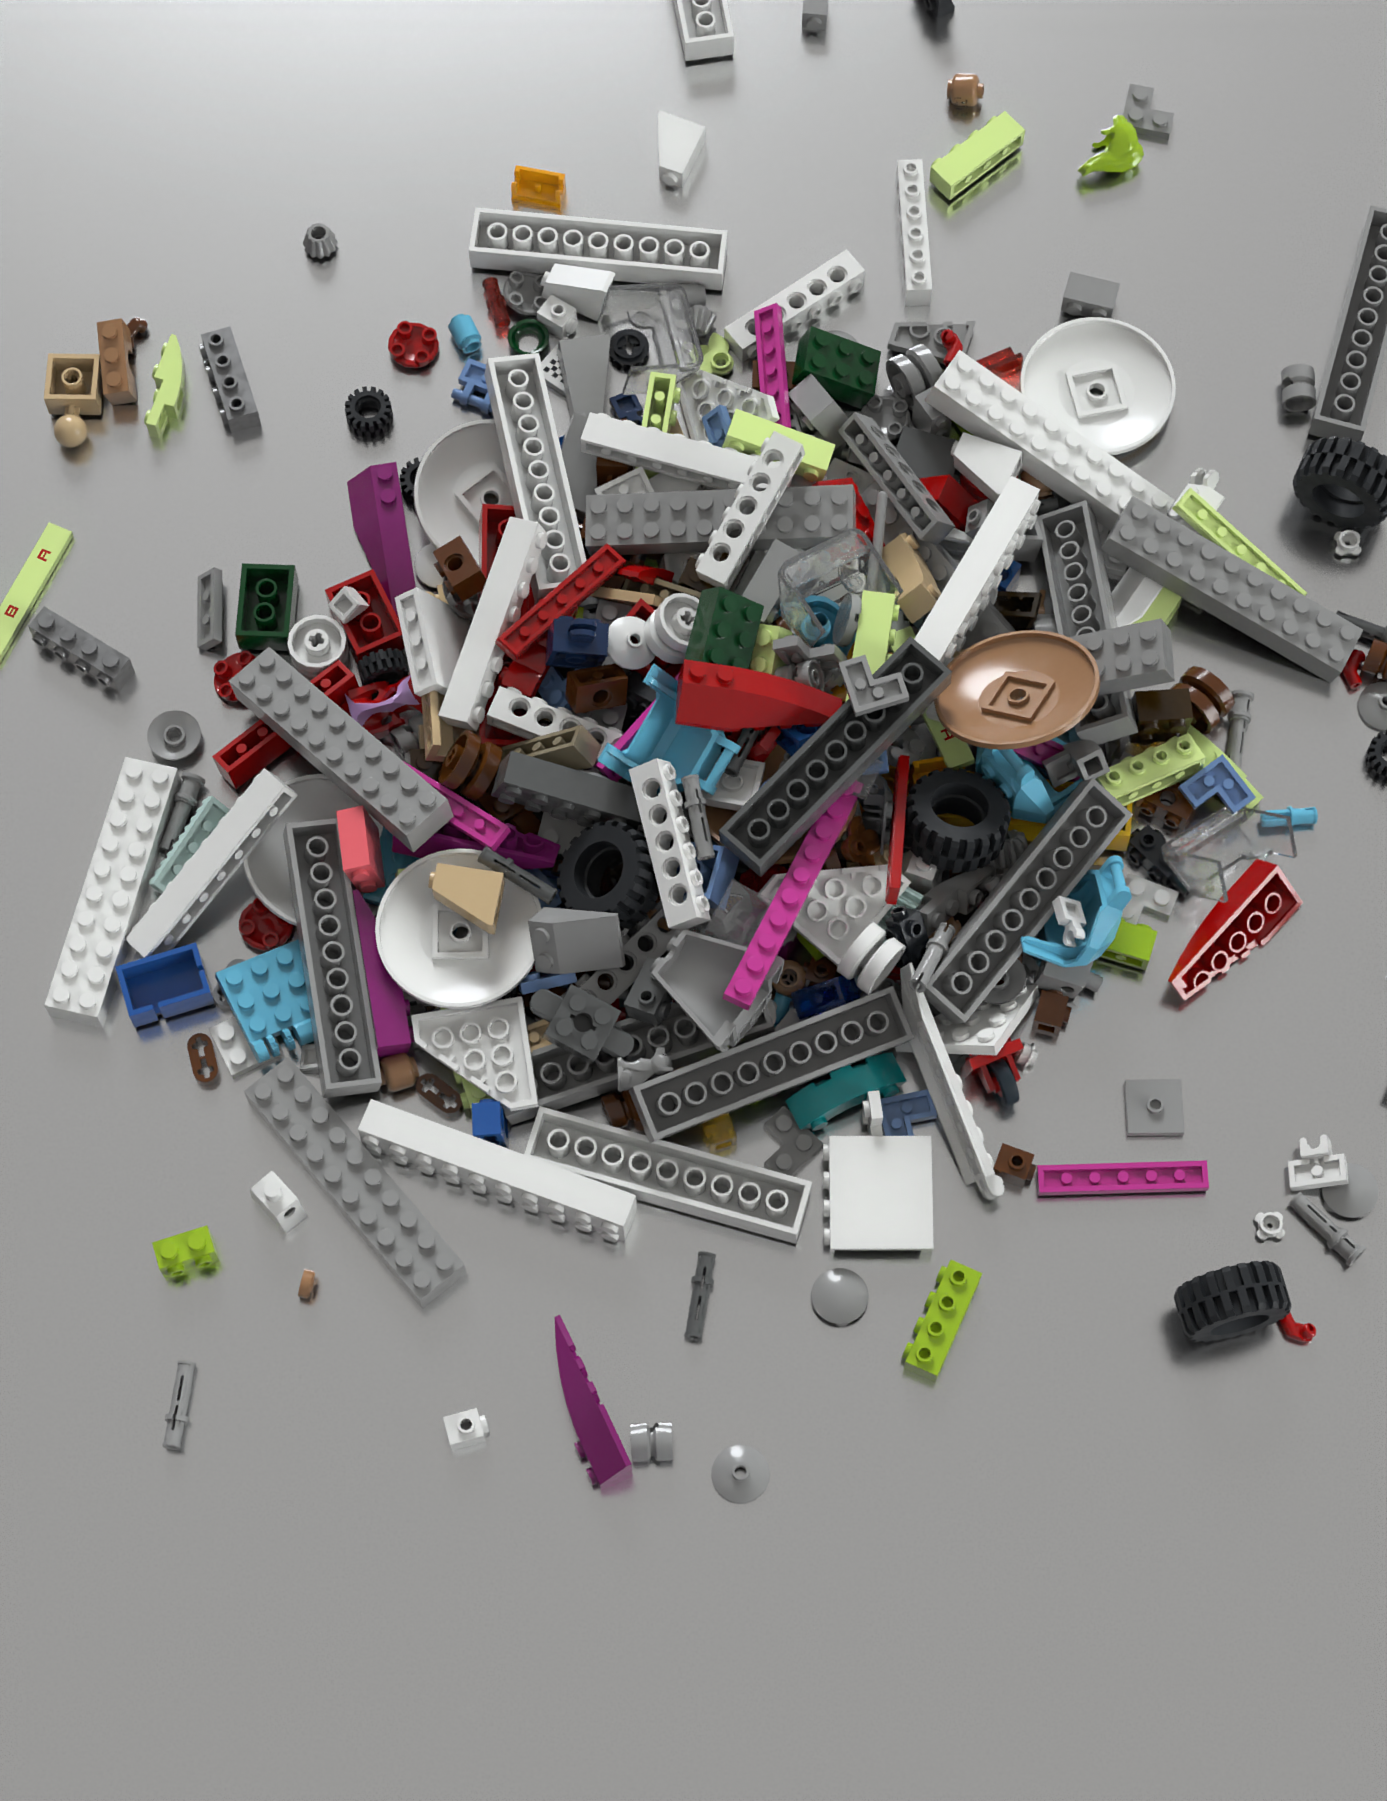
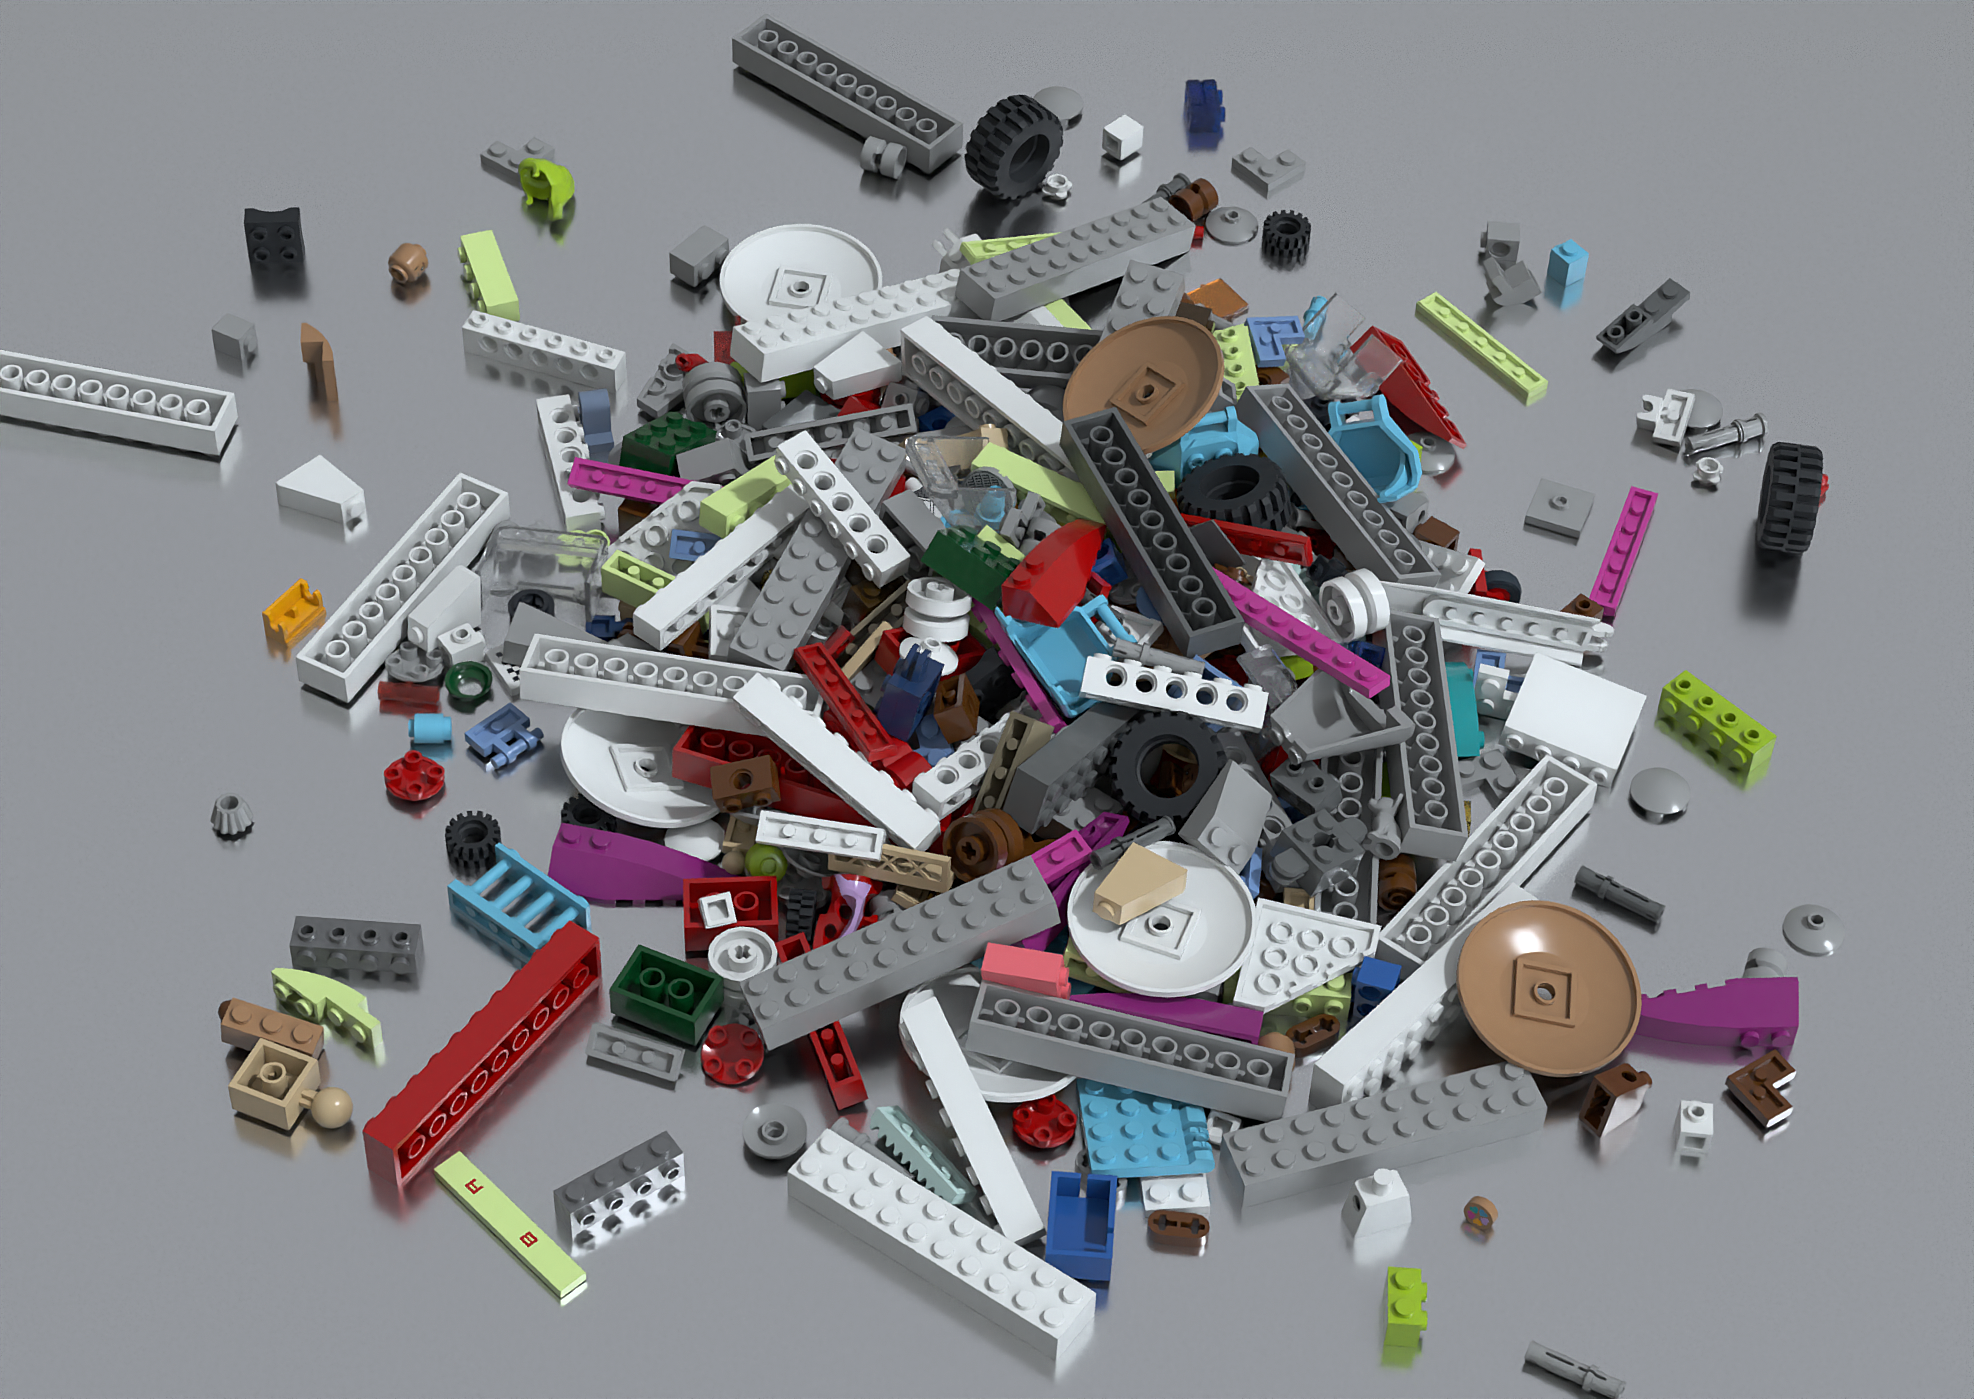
camera: 70 degrees left, 20 degrees down
light grey plate [838,655,909,717] -> none
light grey pin [909,922,955,993] -> none
white plate [1052,896,1086,948] -> none
none -> medium nougat slope [300,323,339,401]
none -> red brick [362,920,602,1187]
none -> medium azure fence [447,842,591,962]
none -> sand blue tile [578,388,614,454]
none -> clear orange piece [1187,278,1249,320]
none -> light grey dish [1407,432,1455,473]
none -> yellowish green tile [1416,292,1548,400]
none -> medium nougat dish [1456,900,1642,1077]
none -> reddish brown torso [1578,1063,1652,1138]
none -> reddish brown plate [1725,1049,1796,1128]

